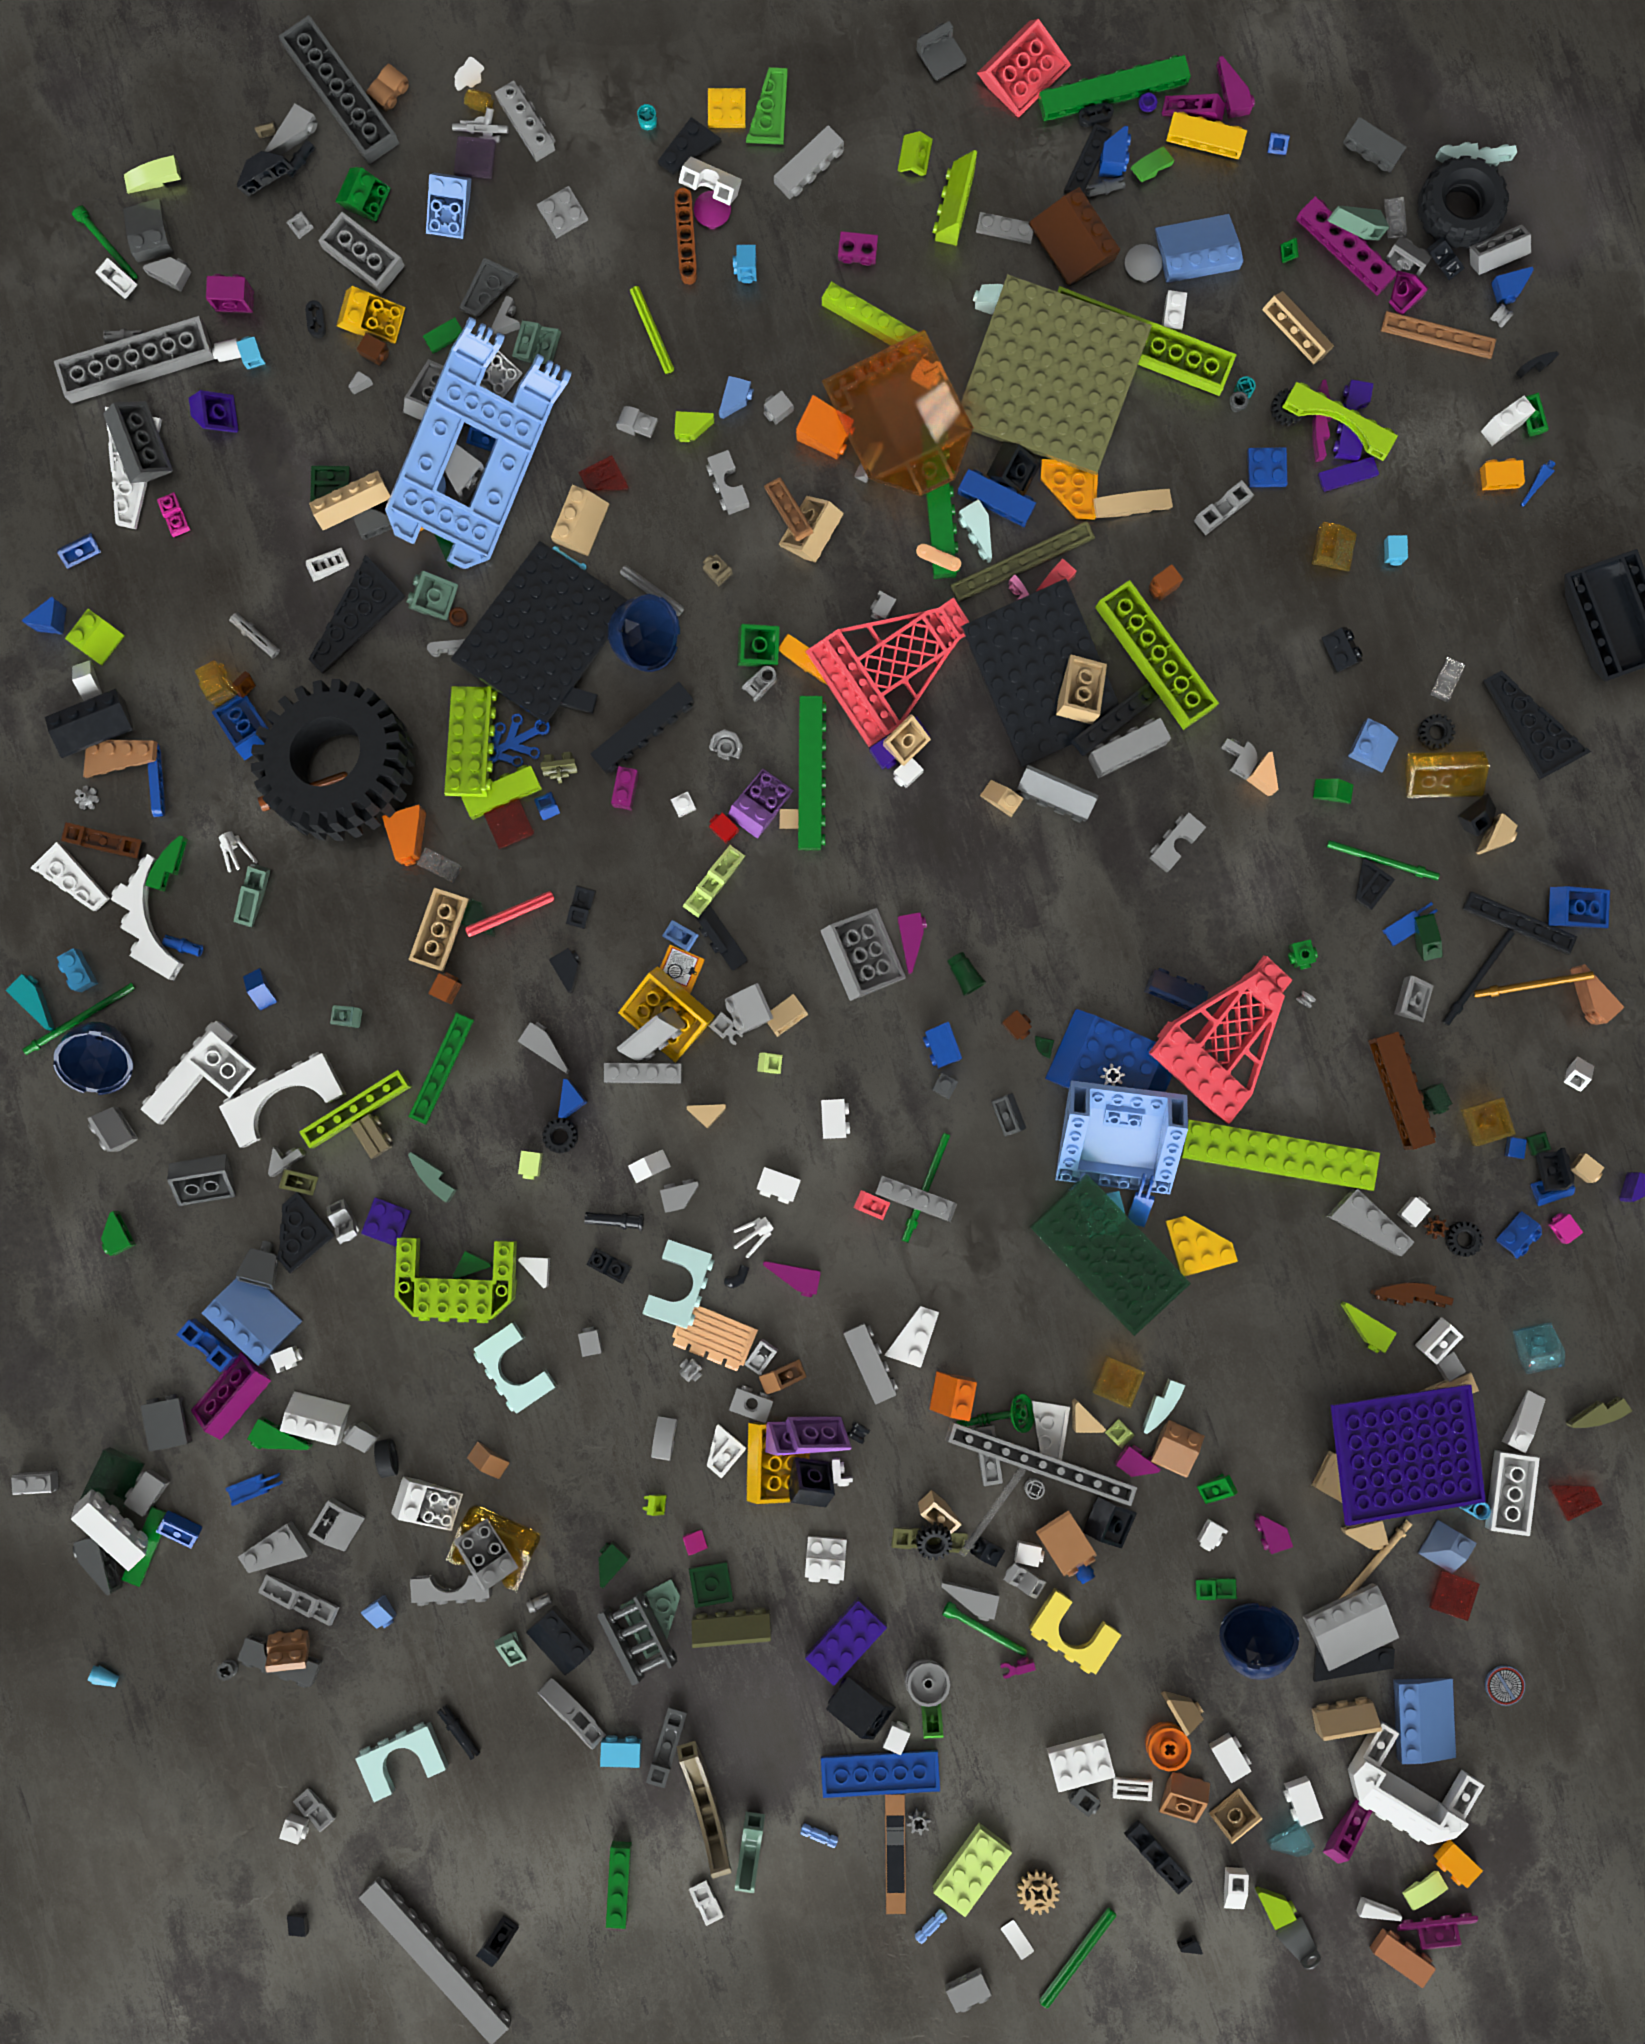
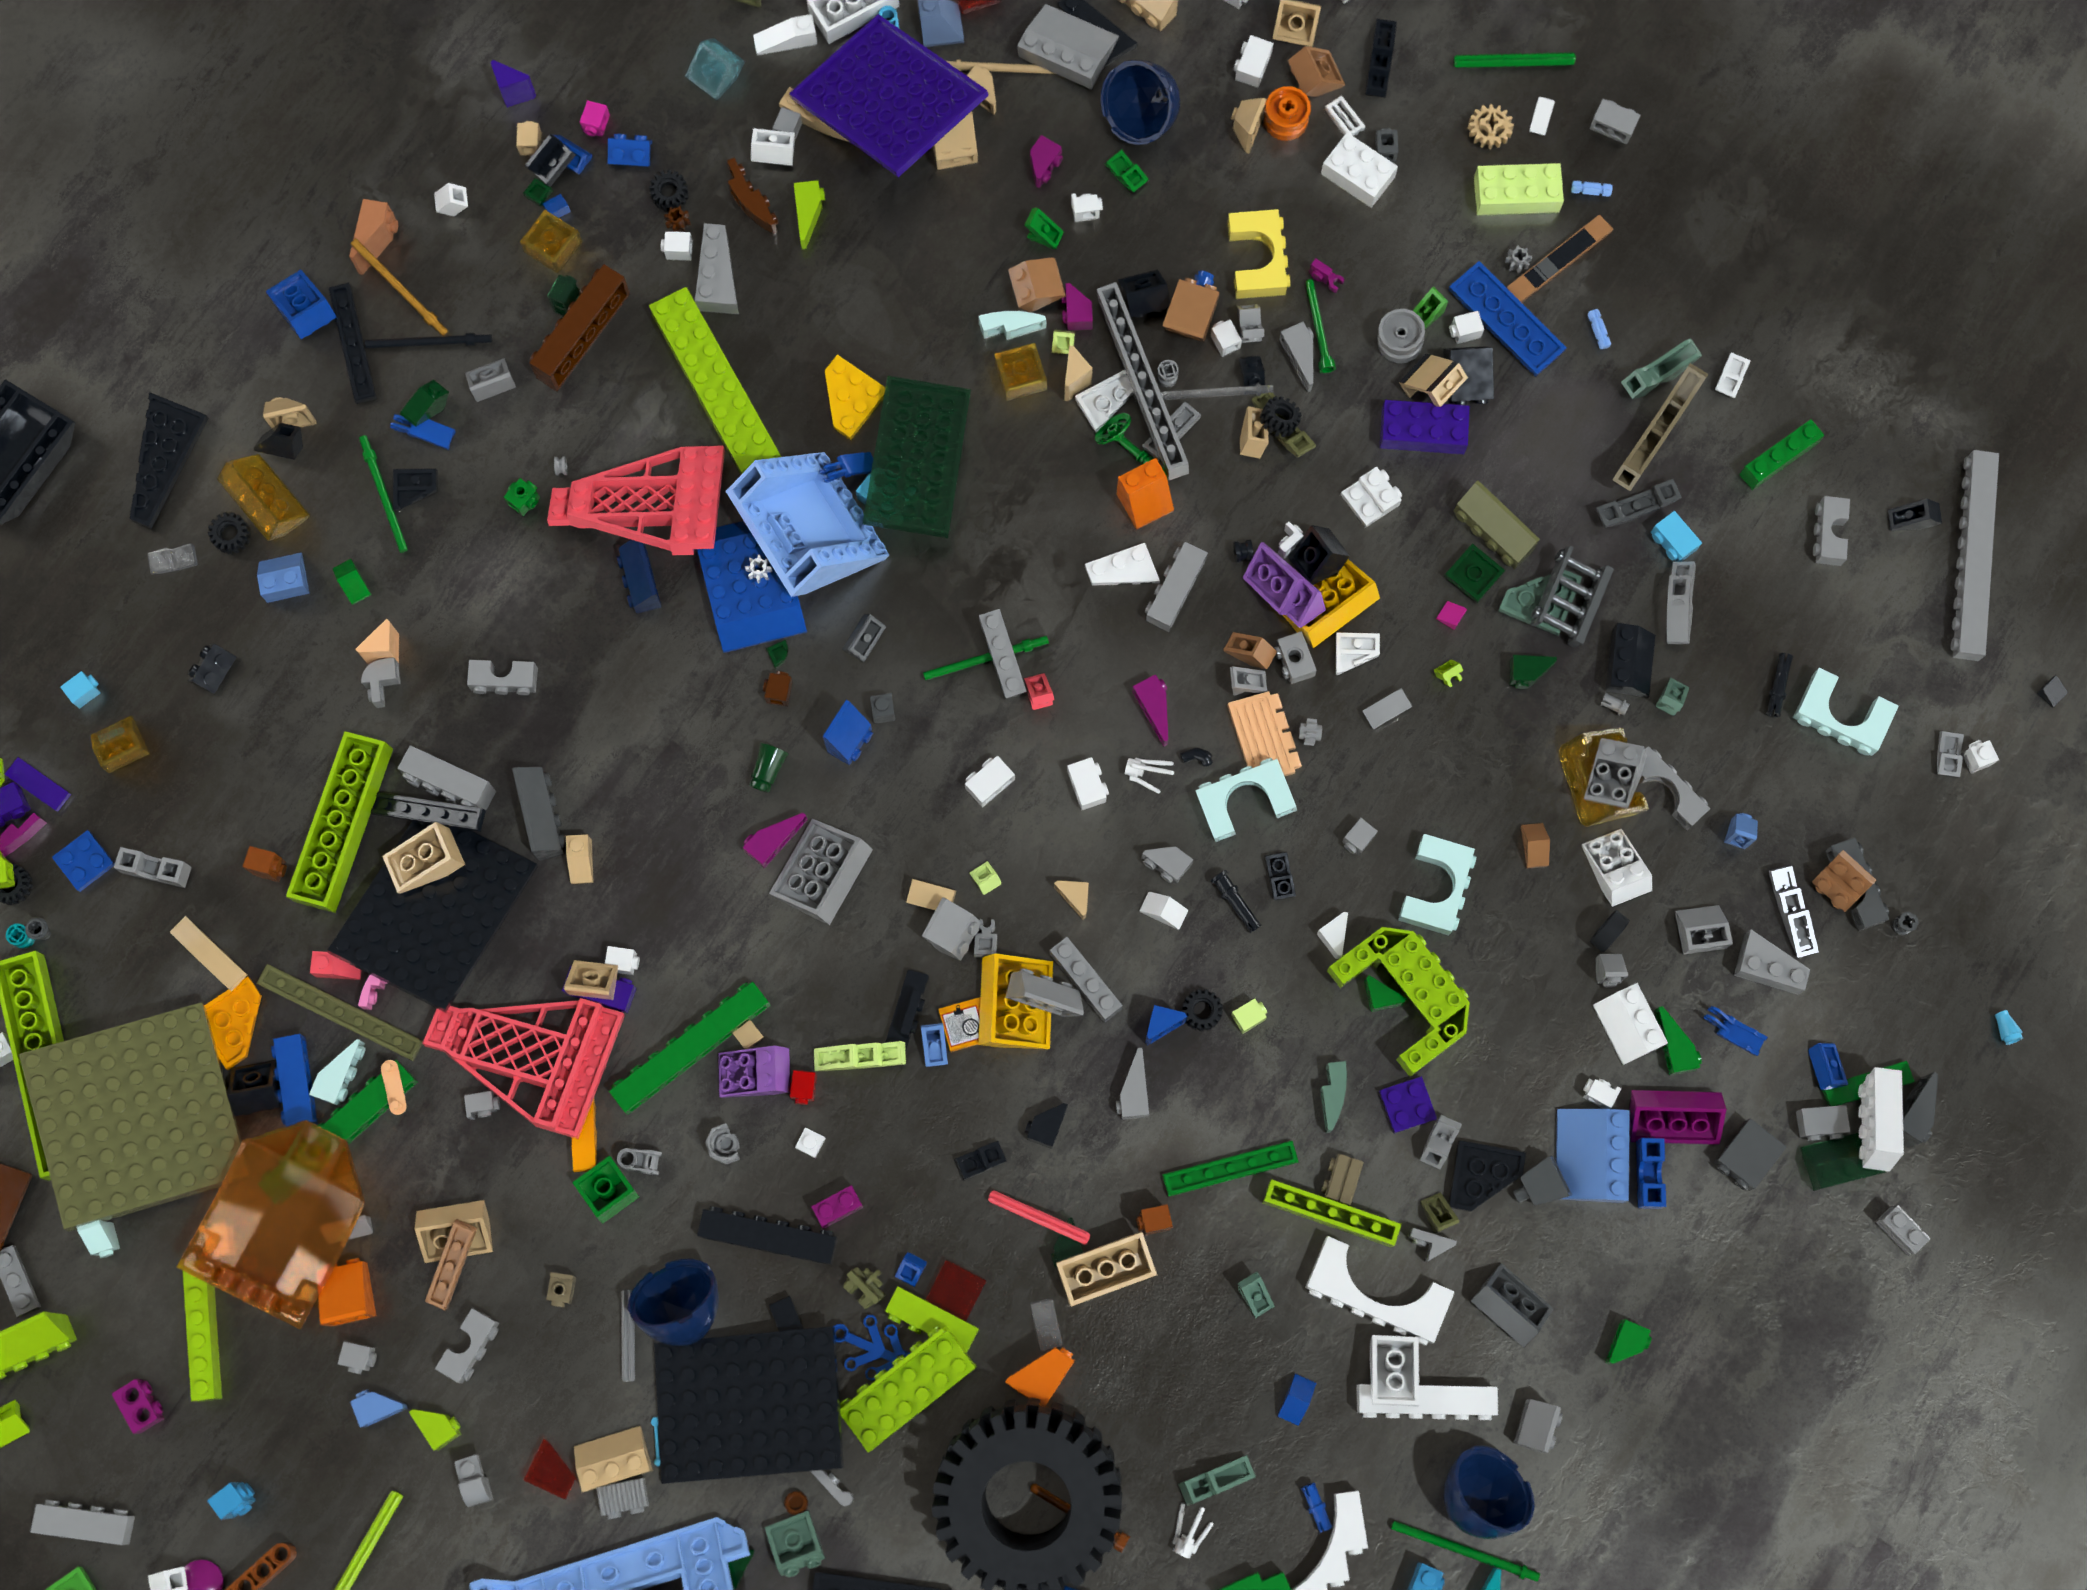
camera: 135 degrees left, 10 degrees down
none -> light grey brick [596,1478,649,1520]
none -> tan panel [1399,353,1468,407]
none -> light grey arch [1813,496,1850,566]

